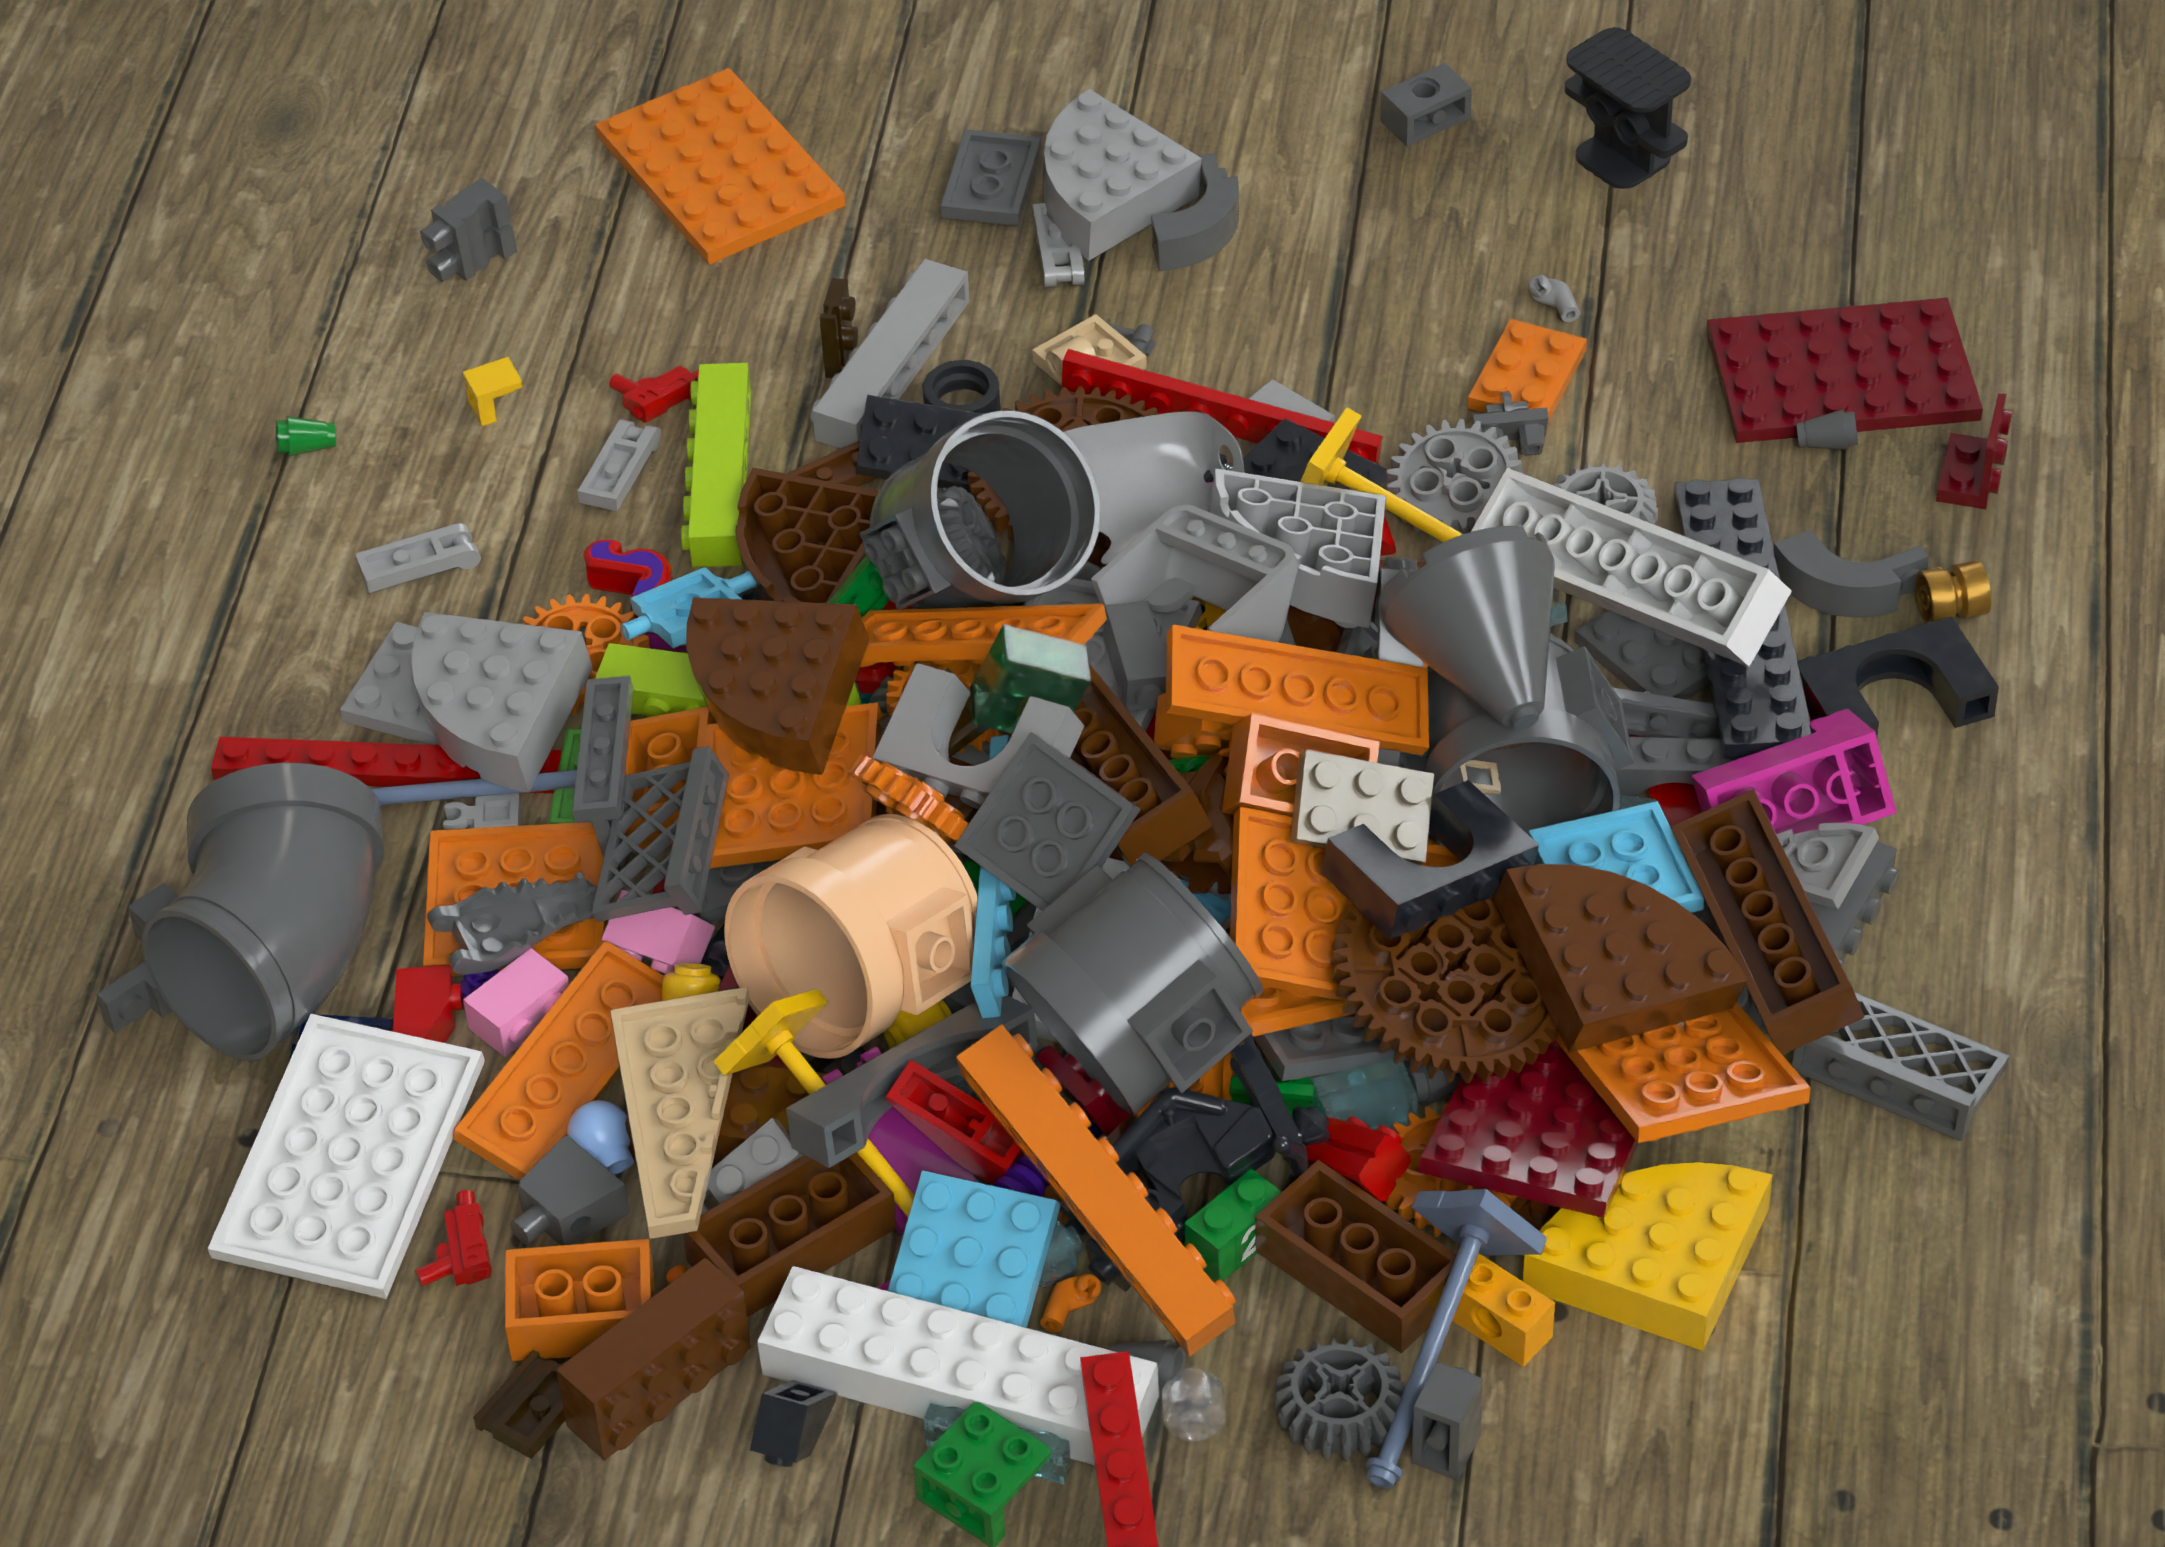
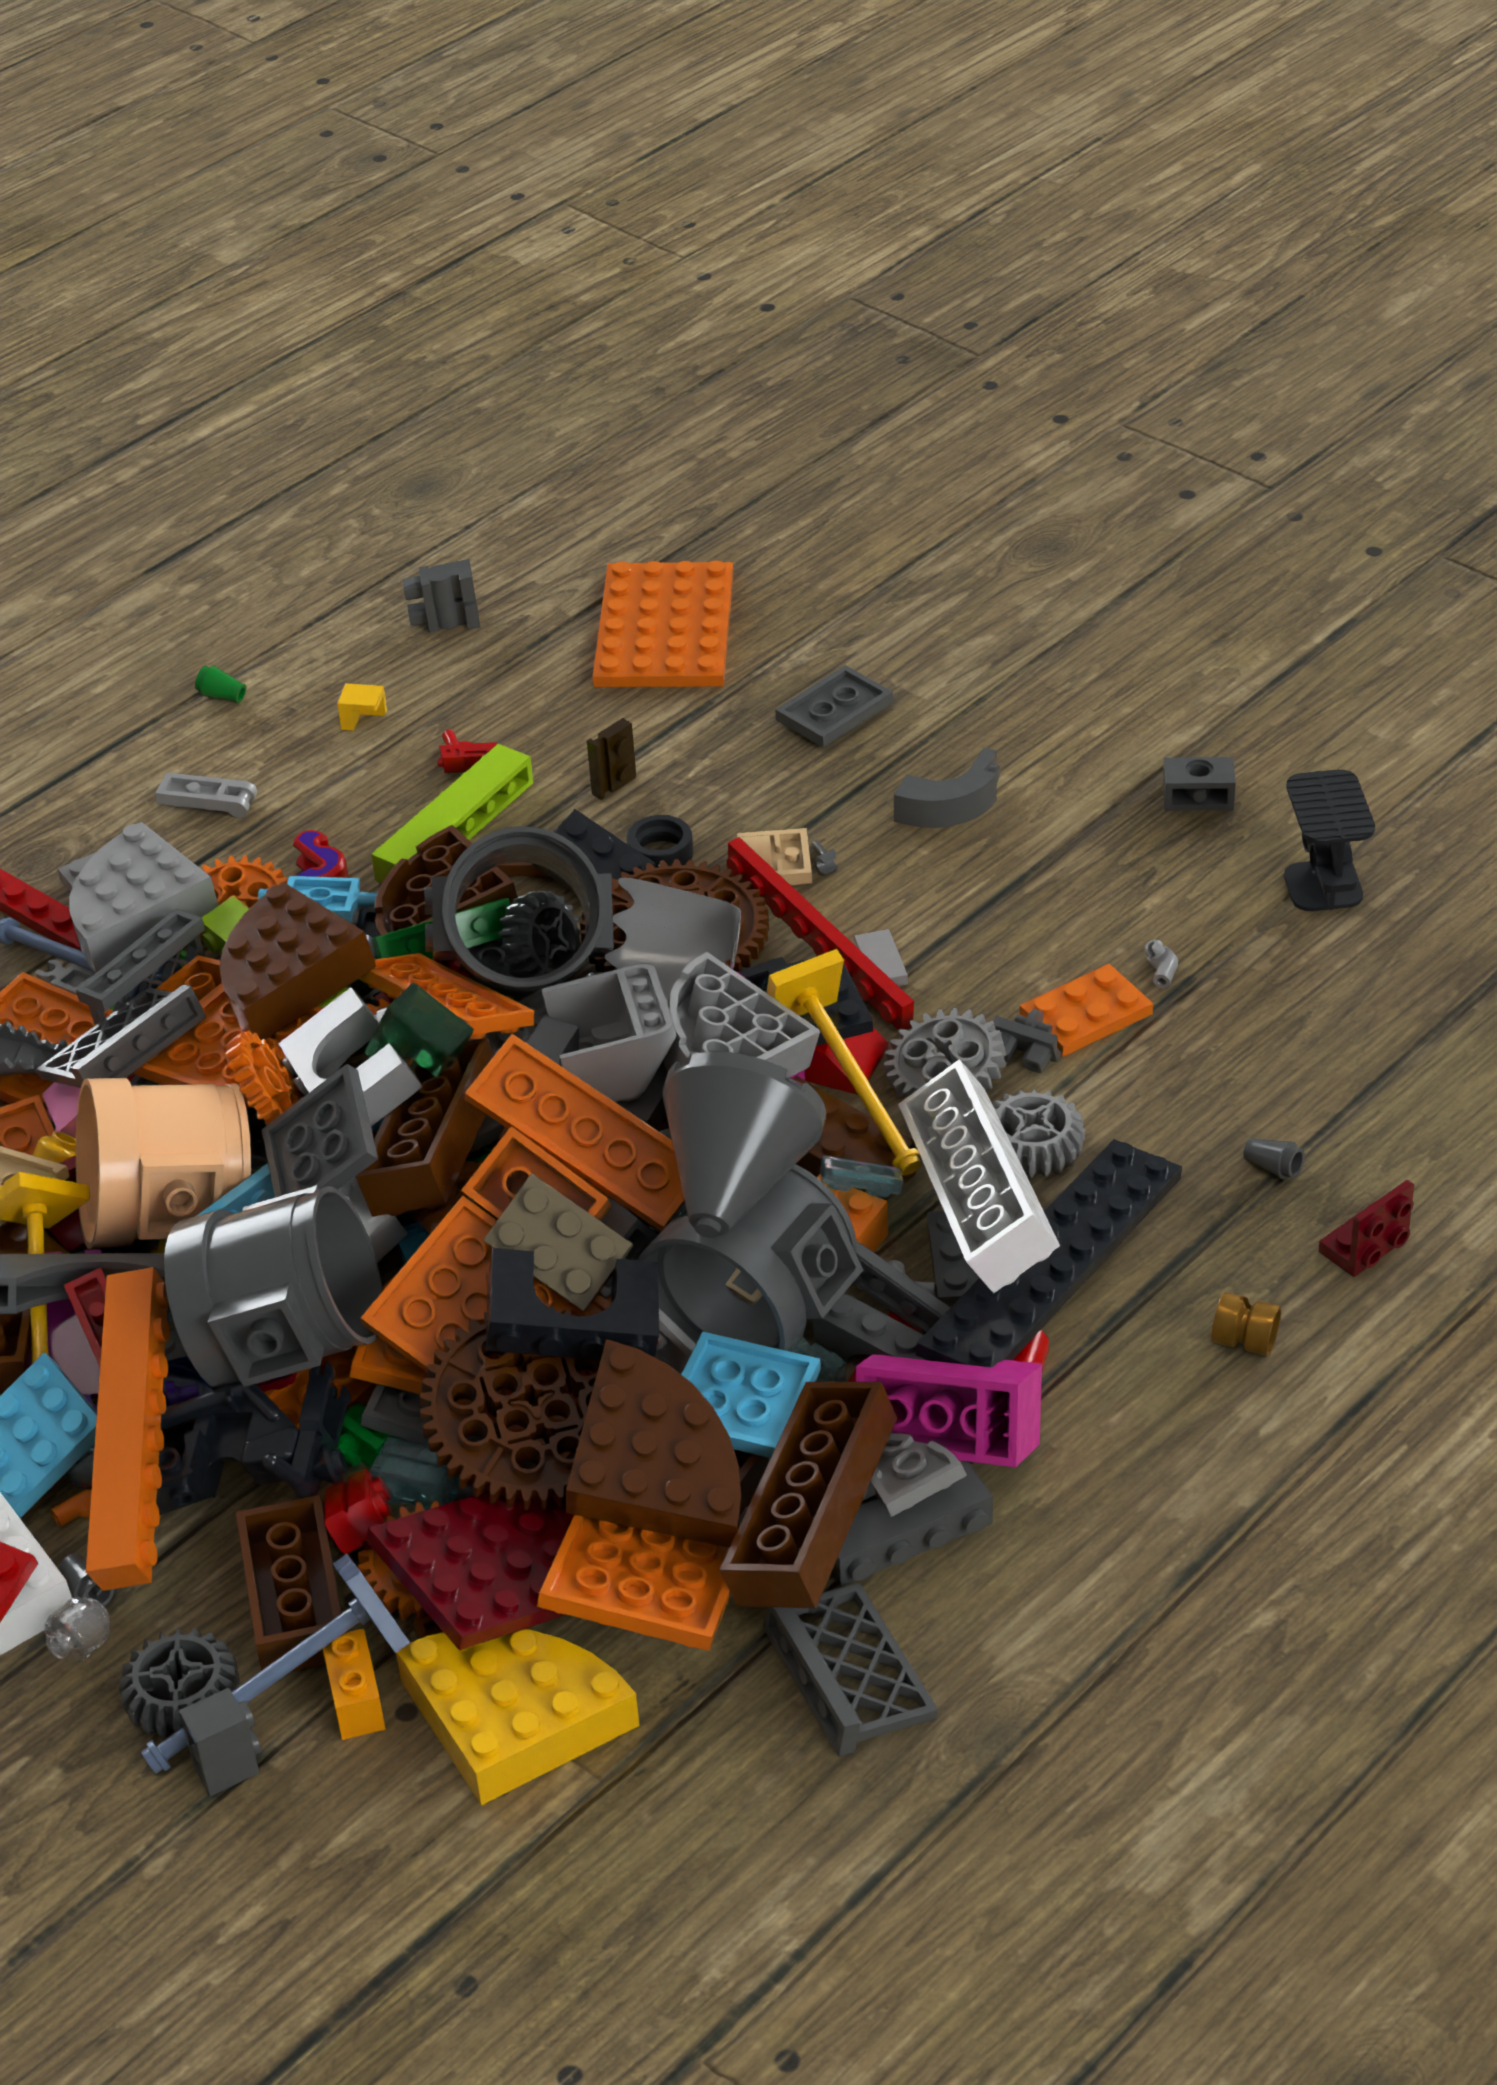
camera: 35 degrees right, 5 degrees down
light grey plate [577,419,662,512] -> none
light grey brick [810,259,970,449] -> none
light grey plate [1032,203,1084,287] -> none
light grey brick [1042,89,1202,261] -> none
green brick [1184,1169,1282,1281] -> none
dark red plate [1706,297,1983,443] -> none
dark grey arch [1773,530,1929,617] -> none
black arch [1797,616,1999,737] -> none

